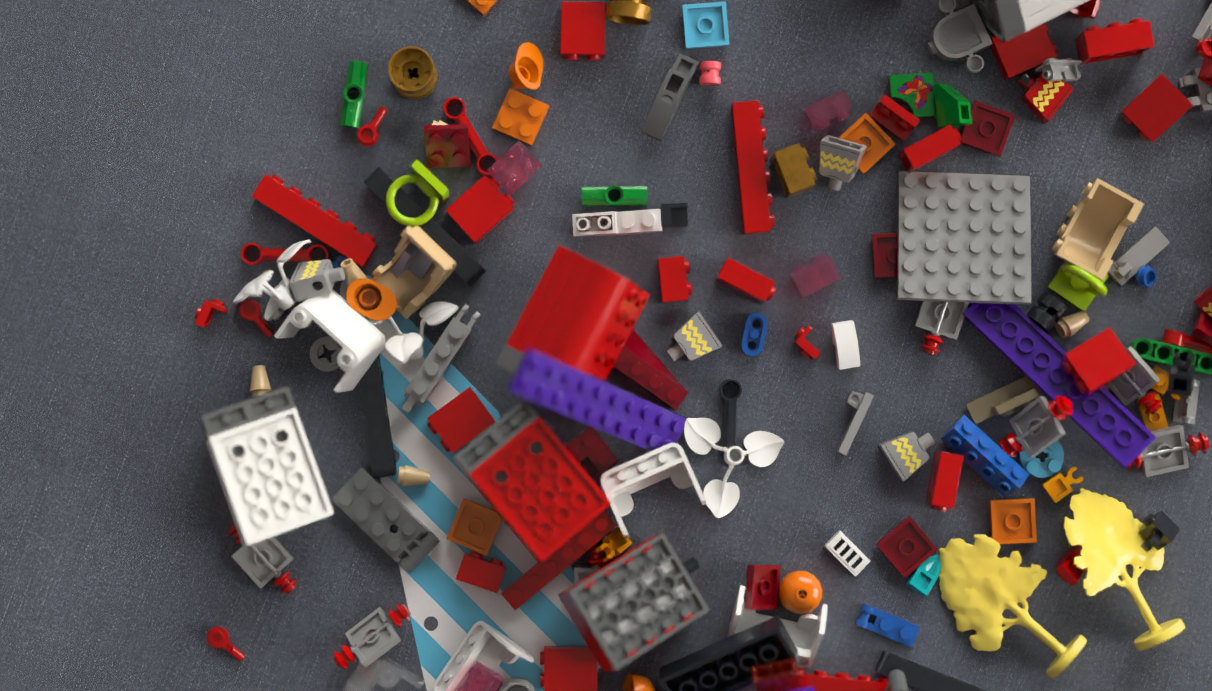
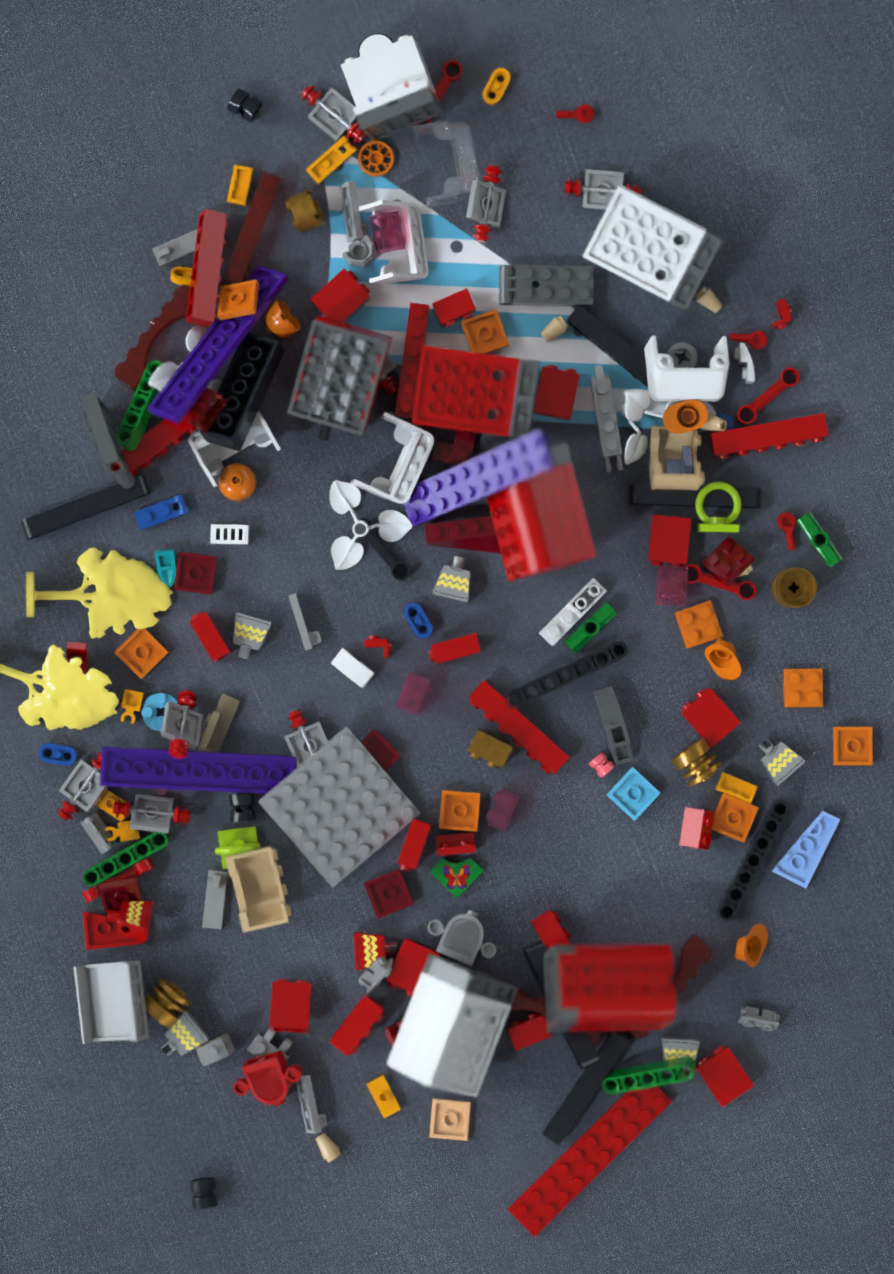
camera: 130 degrees right, 0 degrees up
white plant [233,240,311,311] -> none
light grey torso [289,259,345,302] -> none
light orange plate [596,526,632,562] -> none
red brick [658,256,692,303] -> none
black panel [661,203,688,228] -> none
dark red plate [744,564,781,610] -> none
light grey torso [819,135,867,191] -> none
green slope [934,83,972,128] -> none
blue brick [941,415,1029,498] -> none
tan cone [1055,311,1089,338] -> none
red brick [1062,327,1135,396] -> none
blue plate [1136,266,1157,288] -> none
black brick [1139,510,1180,552] -> none
black brick [1168,352,1196,396] -> none
none -> blue plate [38,743,77,766]
none -> black beam [505,641,628,709]

